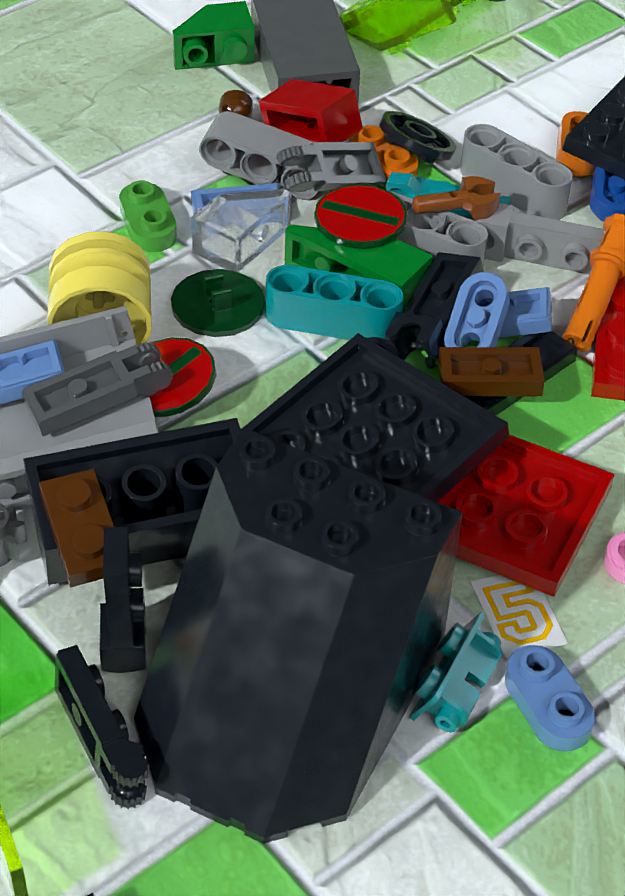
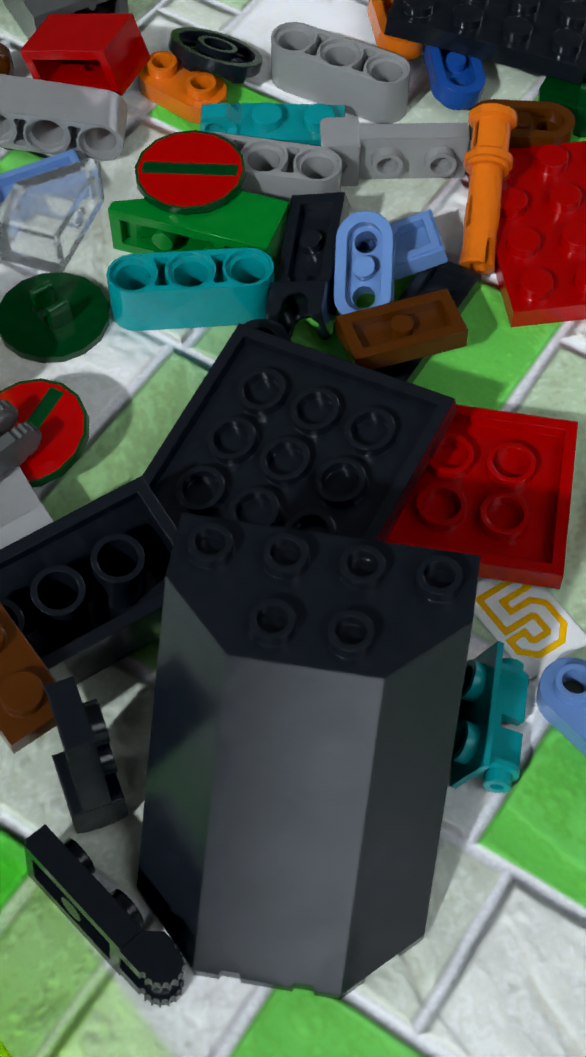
camera: 15 degrees left, 10 degrees up
dark grey hinge [276,142,387,192] -> none
dark orange bar [412,176,501,220] -> none

